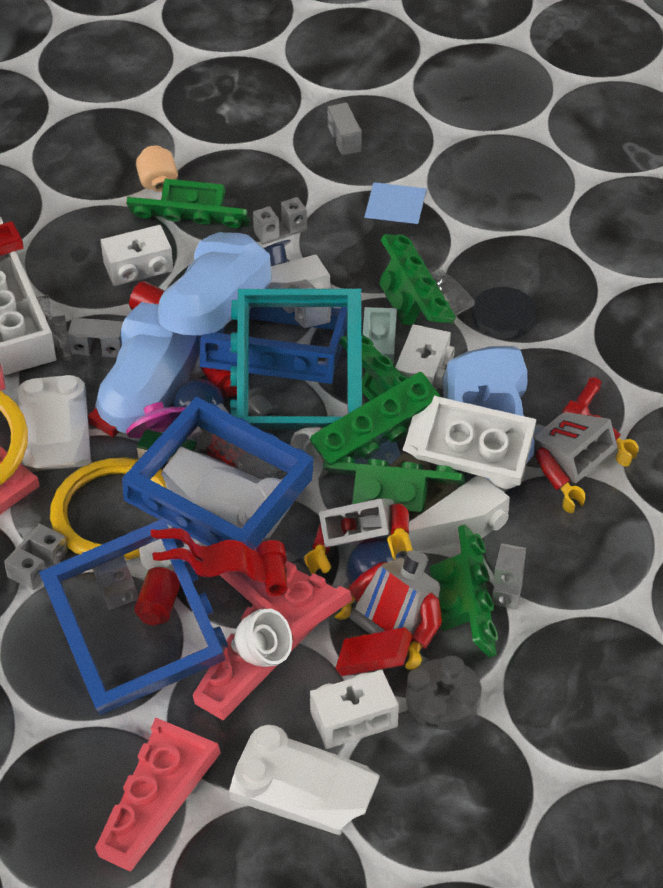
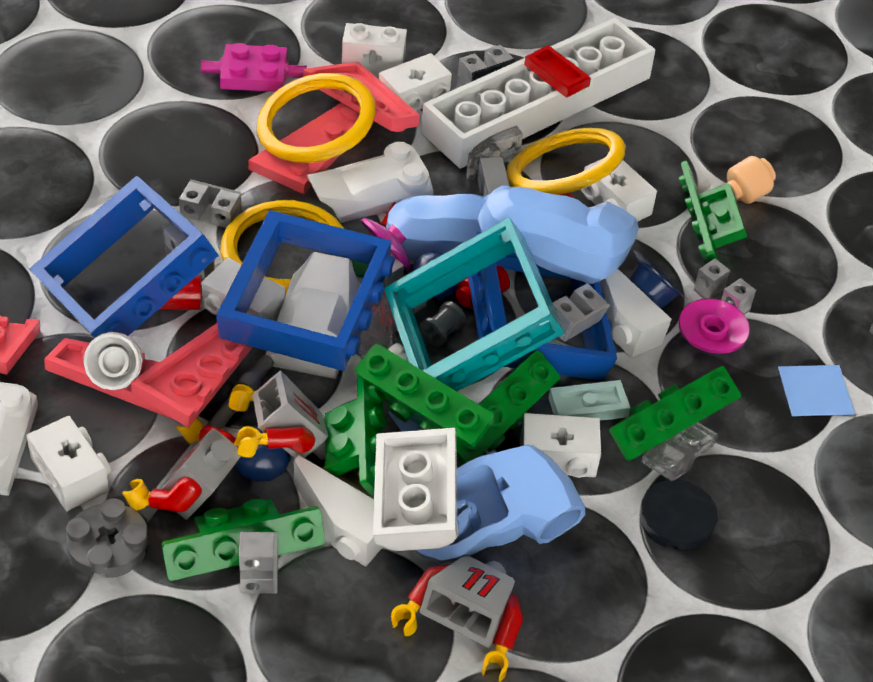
camera: 70 degrees right, 0 degrees up
red flag [150,528,288,597] -> none
red tile [335,627,412,676] -> none
red piece [562,377,602,415] -> none
none -> yellow wedge [506,128,626,195]
none -> dark pink dish [679,299,750,354]

